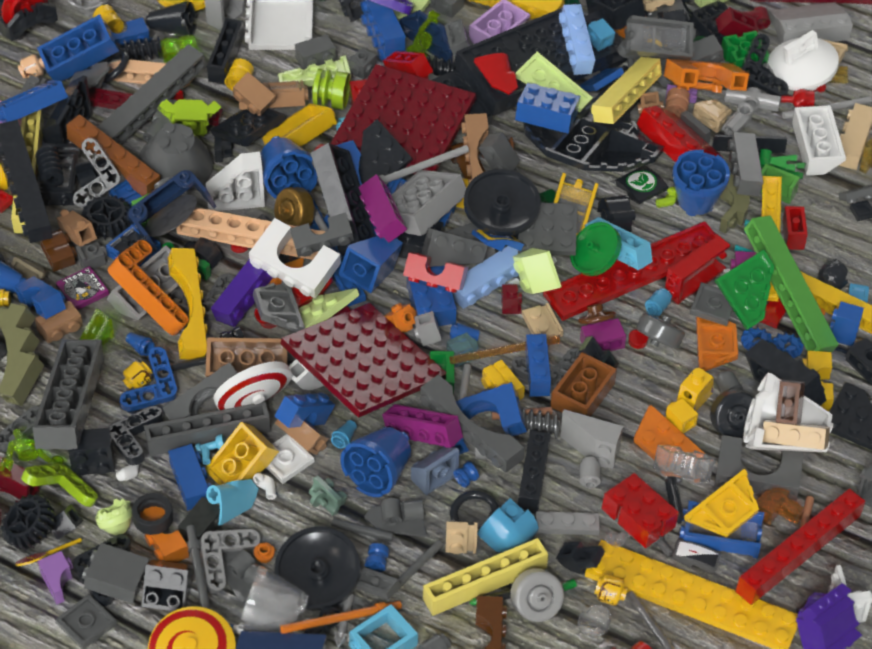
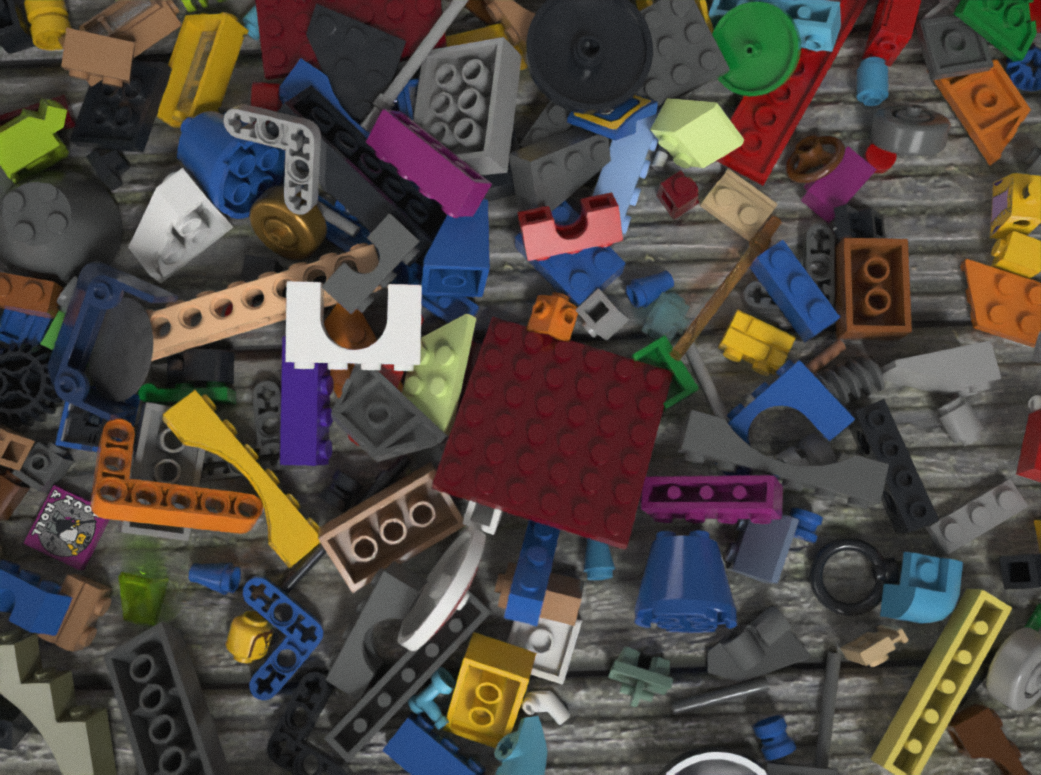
camera: 25 degrees left, 30 degrees up
none -> light grey beam [223,104,321,215]

